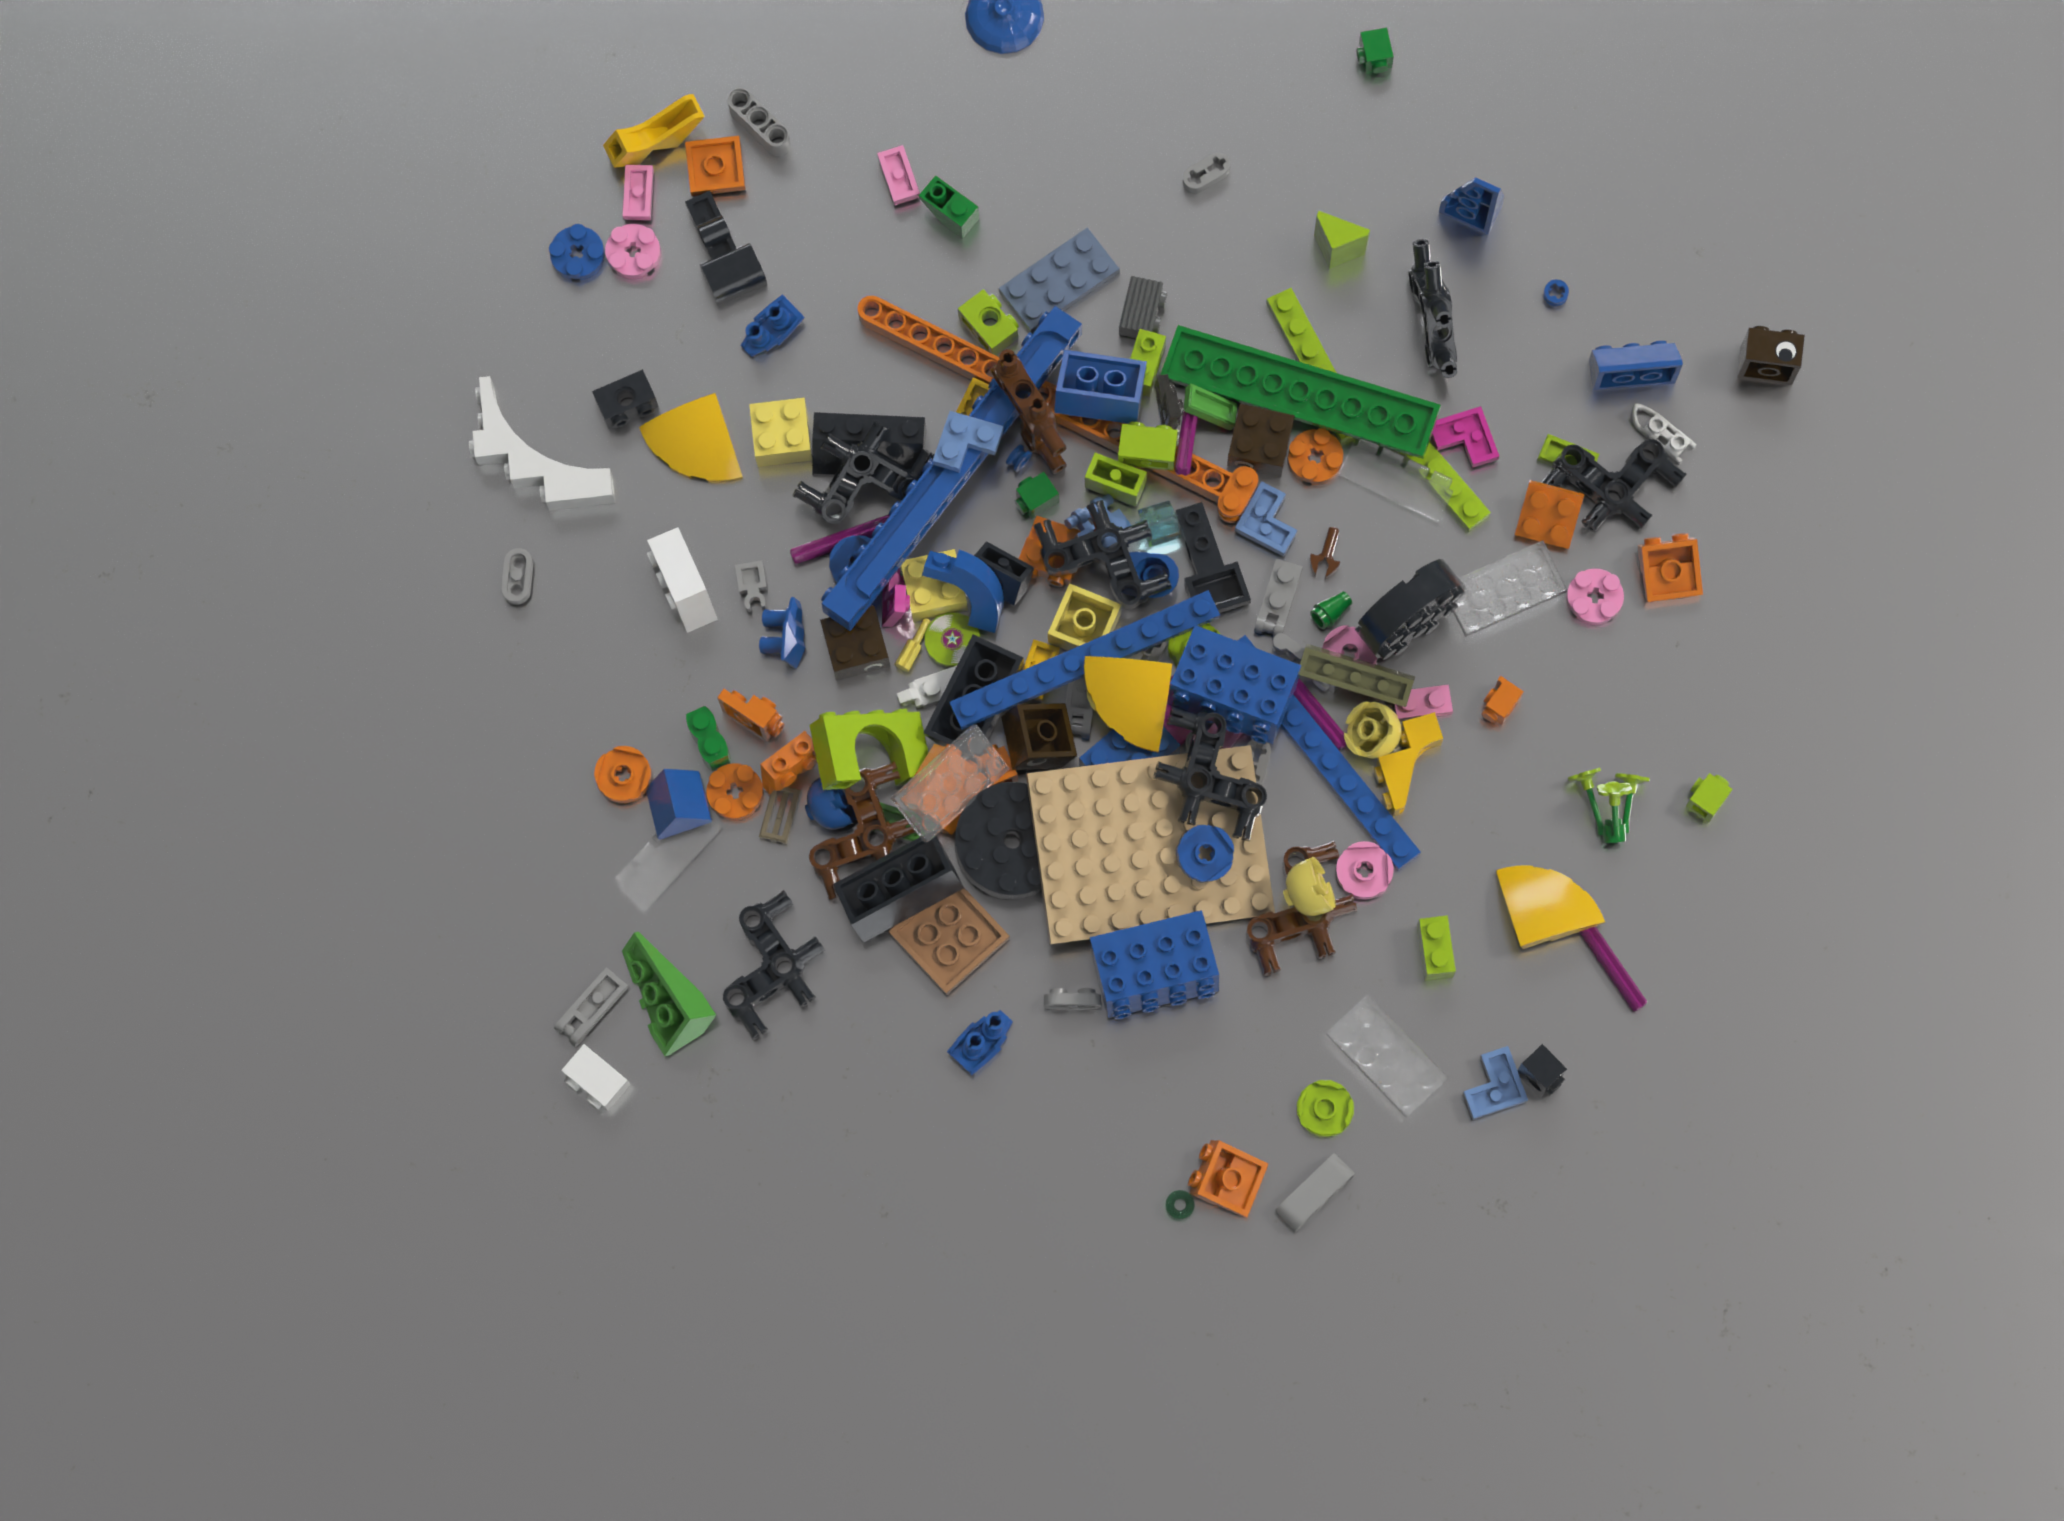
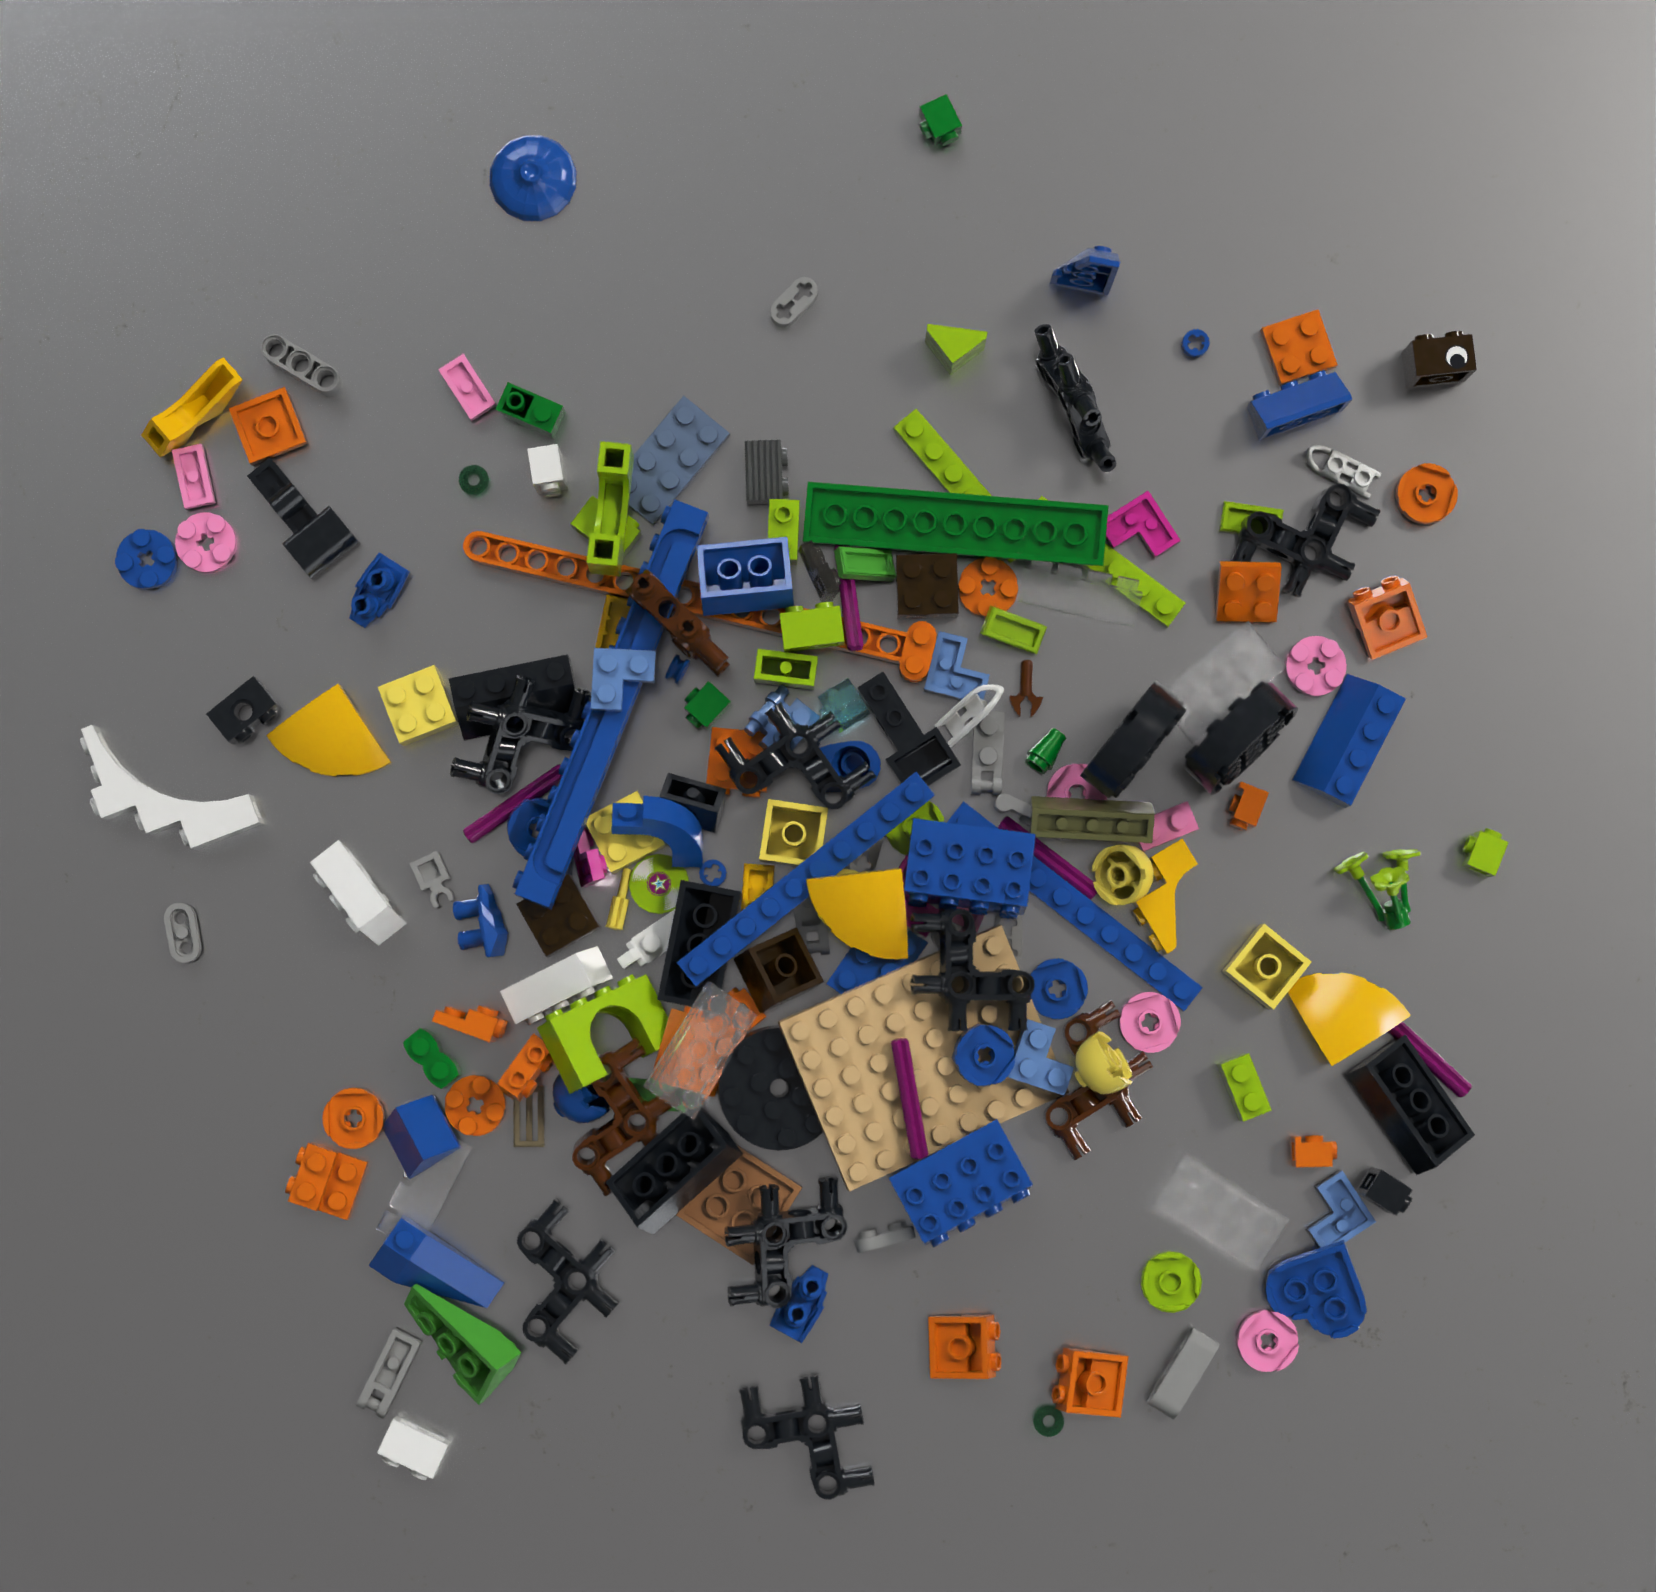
camera: 20 degrees left, 10 degrees up
none -> orange plate [285,1142,369,1220]
none -> blue wedge [368,1214,504,1308]
none -> clear green plate [459,465,489,495]
none -> white wedge [500,946,613,1025]
none -> white brick [527,444,568,497]
none -> lime arch [586,441,634,577]
none -> blue bush [699,859,727,887]
none -> black pin [724,1177,848,1308]
none -> black pin [739,1375,875,1500]
none -> magenta axle [891,1038,928,1159]
none -> orange plate [928,1315,1001,1379]
none -> white piece [934,684,1004,747]
none -> lime tile [980,605,1047,655]
none -> medium blue plate [1008,1019,1074,1096]
none -> blue plate [1030,958,1088,1019]
none -> black brick [1184,680,1298,795]
none -> light yellow brick [1222,924,1312,1010]
none -> bright pink plate [1236,1310,1299,1372]
none -> orange plate [1260,309,1338,386]
none -> blue plate [1265,1240,1367,1338]
none -> orange brick [1291,1135,1337,1167]
none -> blue slope [1292,674,1406,808]
none -> black slope [1347,1035,1475,1175]
none -> orange plate [1396,463,1458,525]

